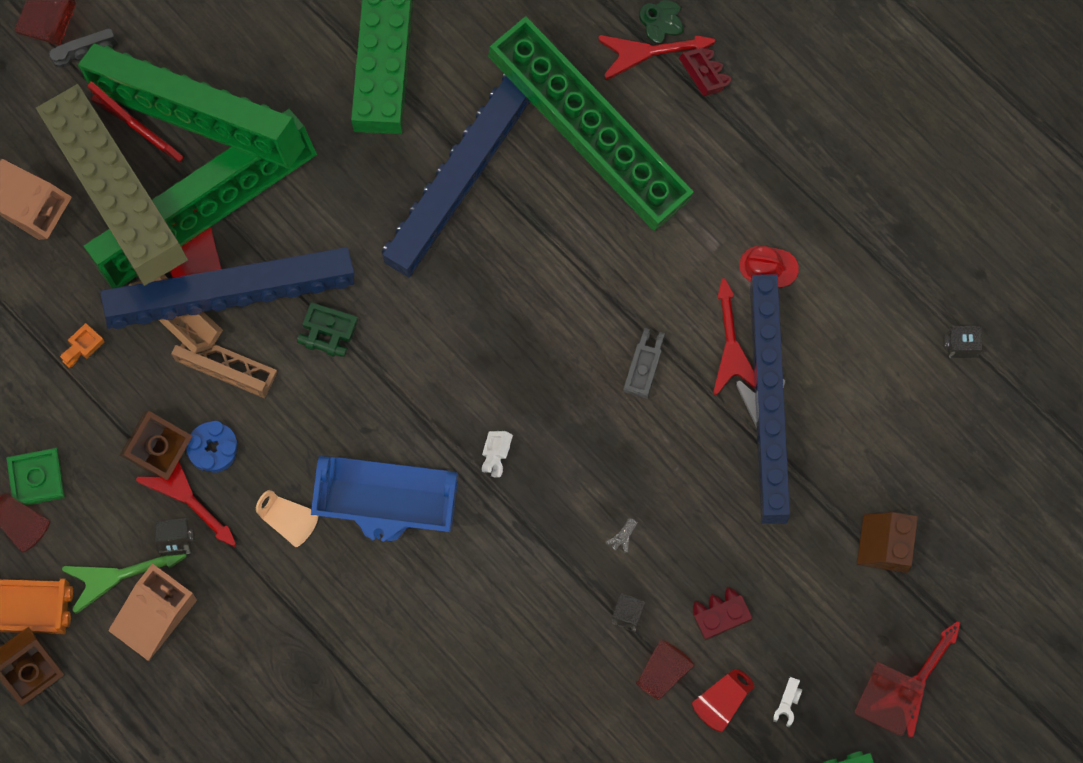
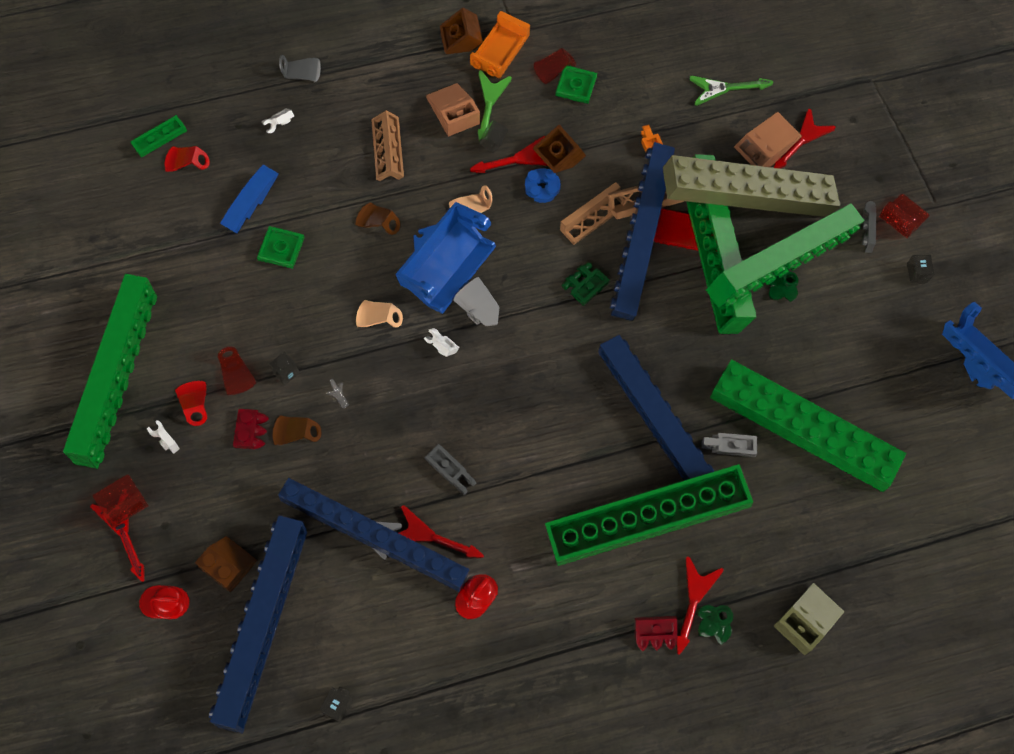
camera: 110 degrees right, 5 degrees down
red piece [87,81,184,162] -> none
none -> red piece [139,585,189,619]
none -> dark blue brick [209,516,308,734]
none -> green plate [257,226,305,269]
none -> reddish brown piece [273,415,321,445]
none -> reddish brown piece [355,202,400,235]
none -> light nougat piece [356,300,403,327]
none -> medium nougat fence [371,110,404,181]
none -> light grey panel [453,277,499,326]
none -> light grey hinge [702,433,757,457]

